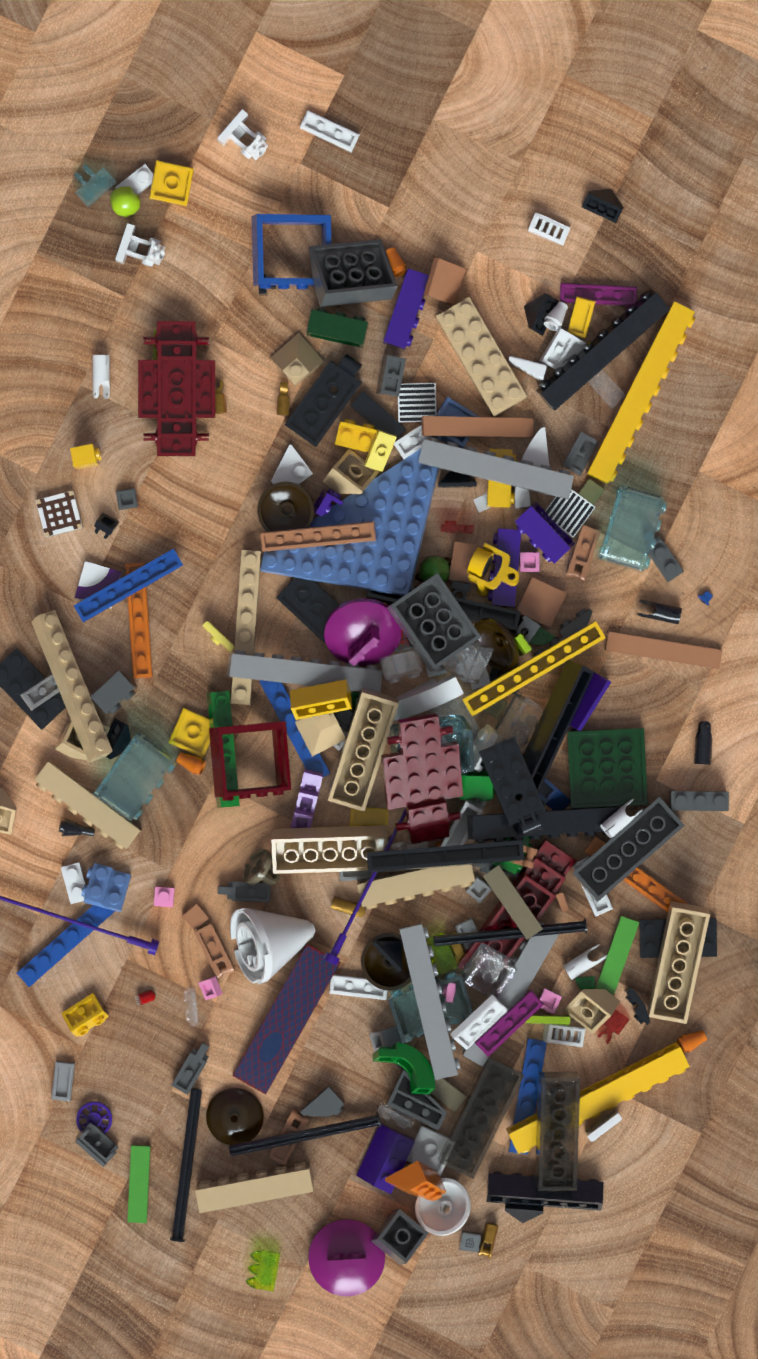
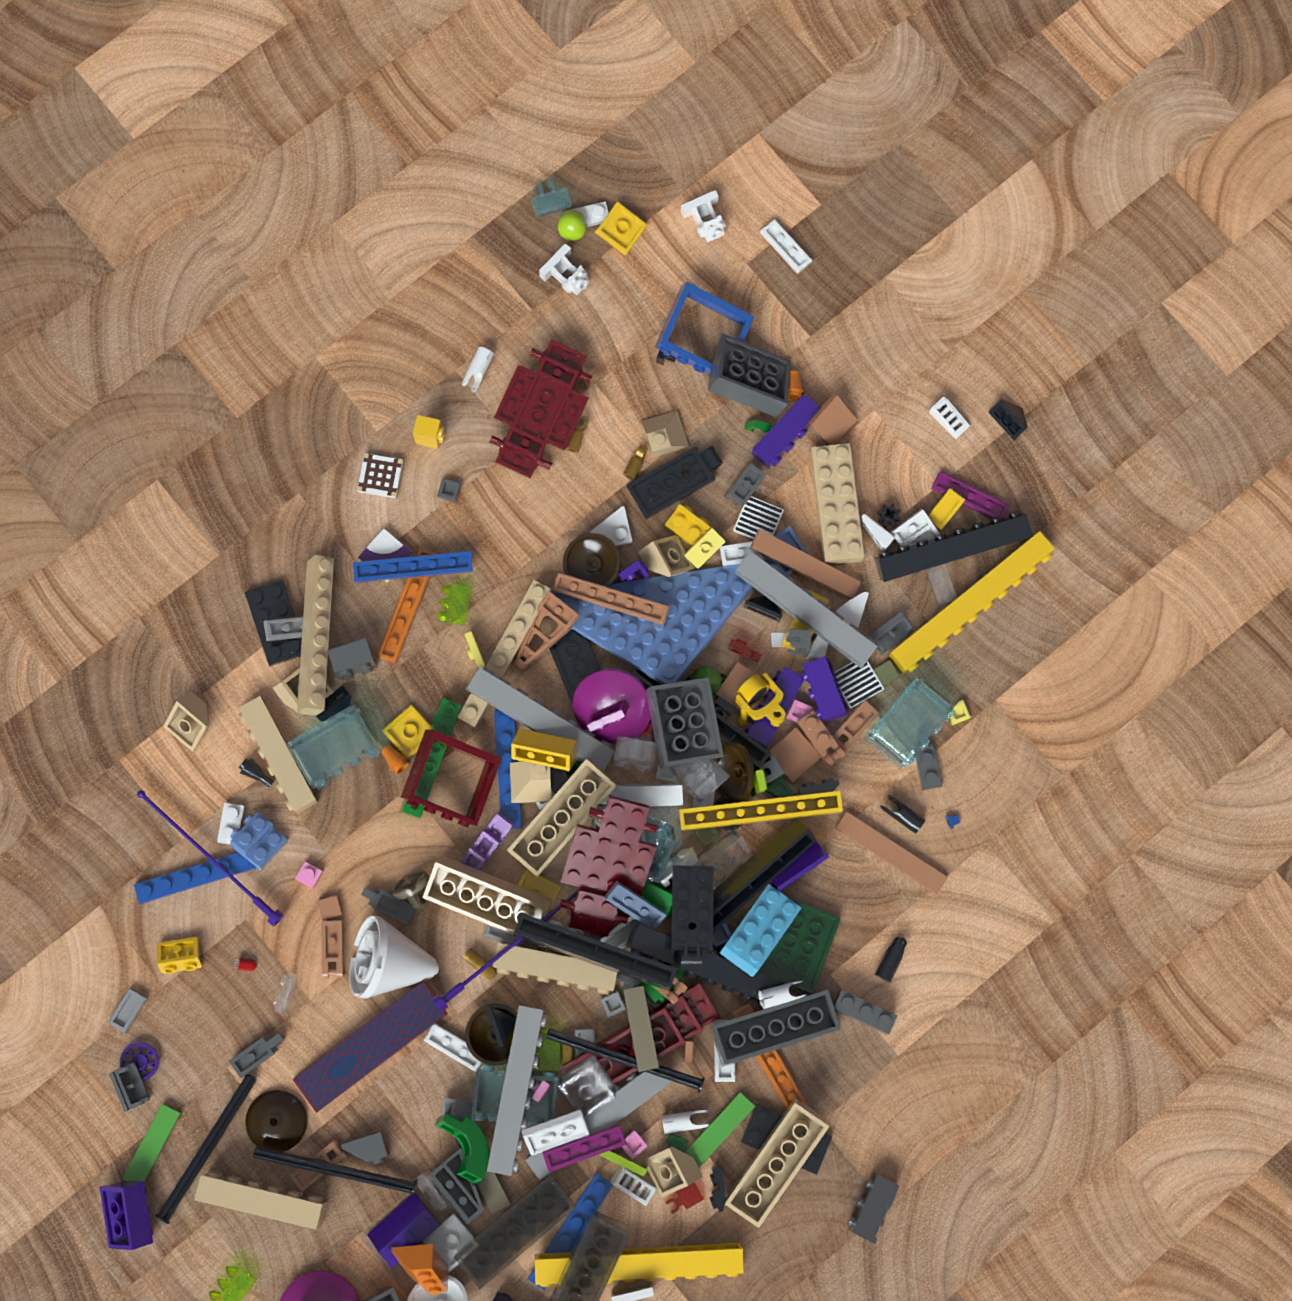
camera: 20 degrees right, 10 degrees down
black tile [94,513,119,539] -> none
bright pink plate [199,976,223,1000] -> none
dark green piece [307,308,368,348] -> none
black tile [350,391,406,441] -> none
black slope [524,293,559,336] -> none
white cone [544,302,568,331] -> none
orange cone [677,1030,707,1053] -> none
none -> dark purple slope [99,1181,153,1250]
none -> clear neon green plate [436,583,472,626]
none -> nougat plate [513,591,581,672]
none -> sand blue plate [605,881,666,930]
none -> medium azure brick [720,884,801,977]
none -> green tile [744,419,772,433]
none -> dark grey hinge [786,629,811,657]
none -> nougat plate [797,710,846,767]
none -> black gear [877,504,901,528]
none -> light yellow tile [950,700,971,726]

